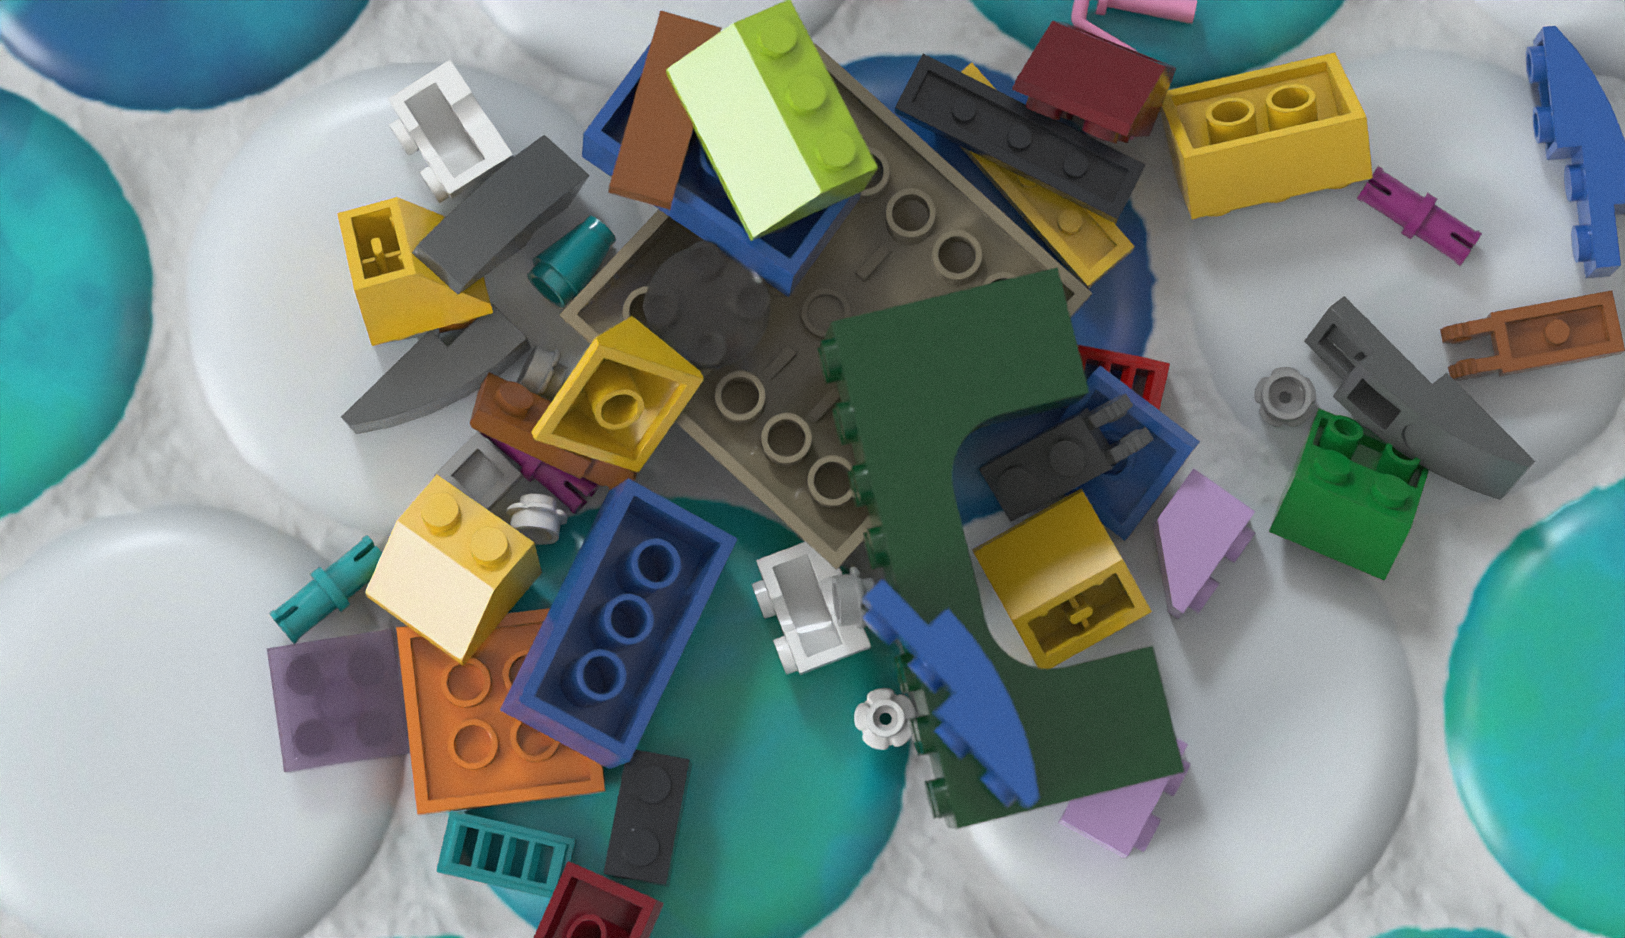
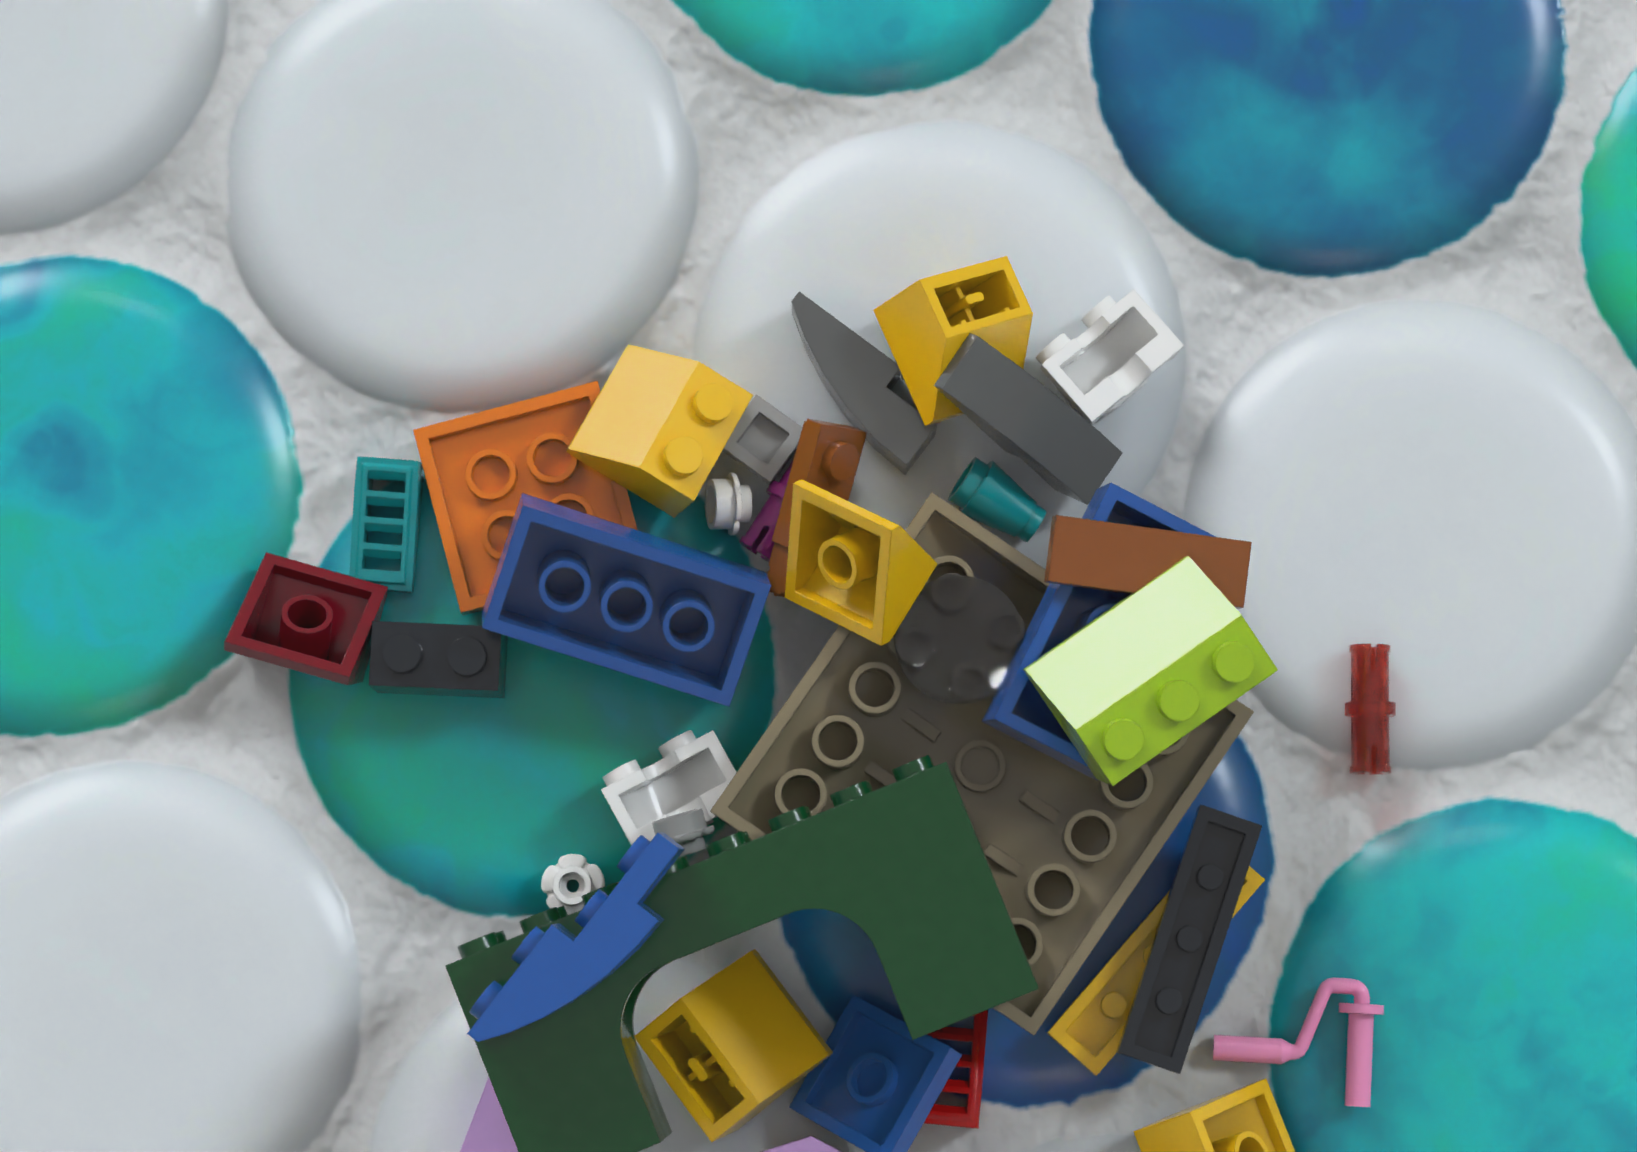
camera: 80 degrees right, 0 degrees up
clear purple plate [267,629,410,774] -> none
teal pin [269,535,382,645] -> none
light grey plate [516,345,568,400] -> none
dark grey hinge [979,393,1153,522] -> none
dark red slope [1012,21,1177,144] -> none

